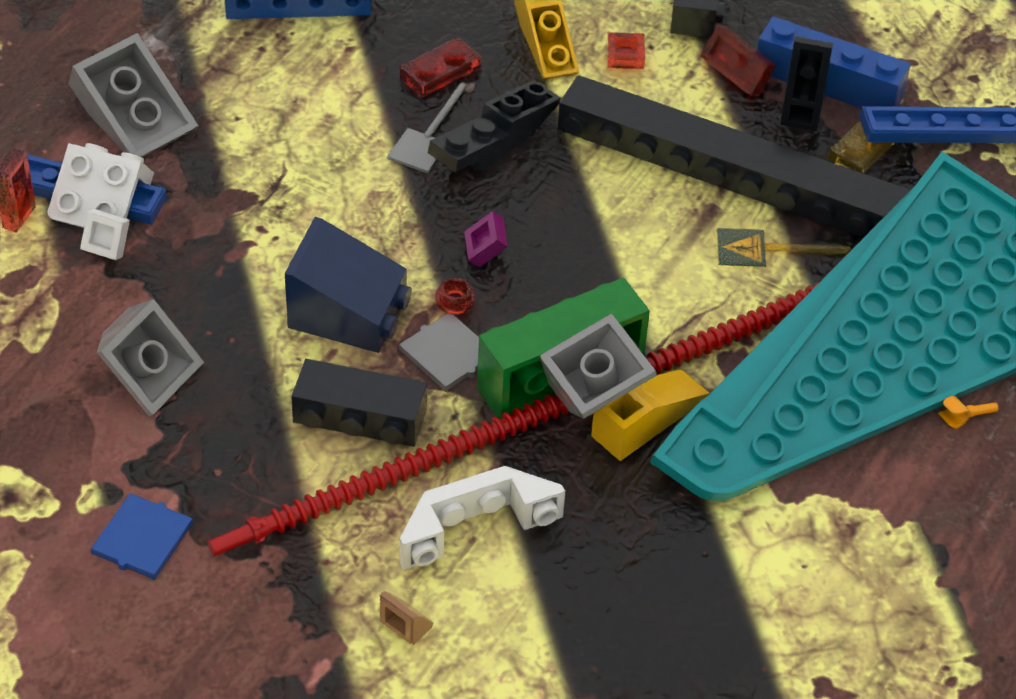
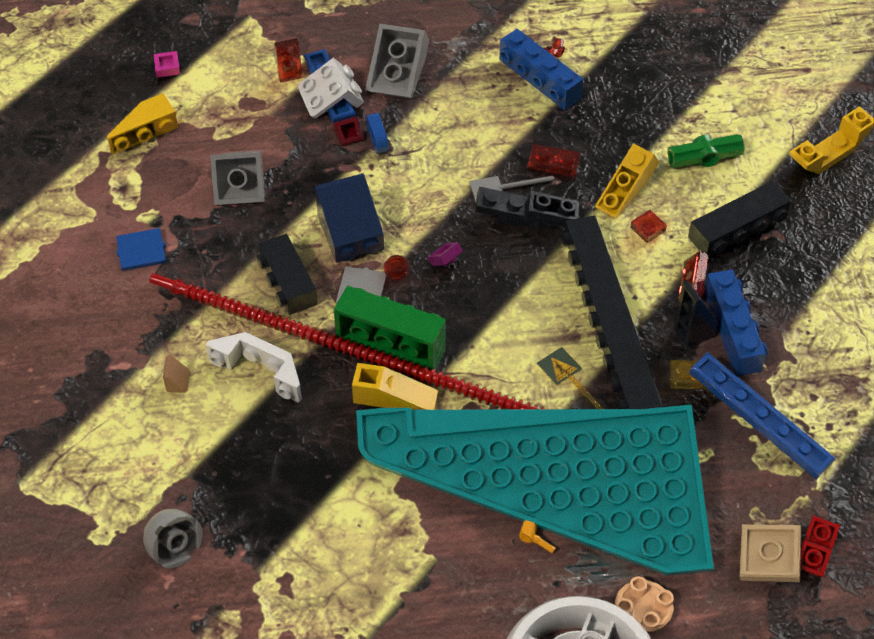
camera: 55 degrees right, 5 degrees up
white plate [80,209,130,260] -> none
light grey slope [540,313,657,419] -> none
none -> dark red slope [332,116,364,146]
none -> blue beam [365,113,389,154]

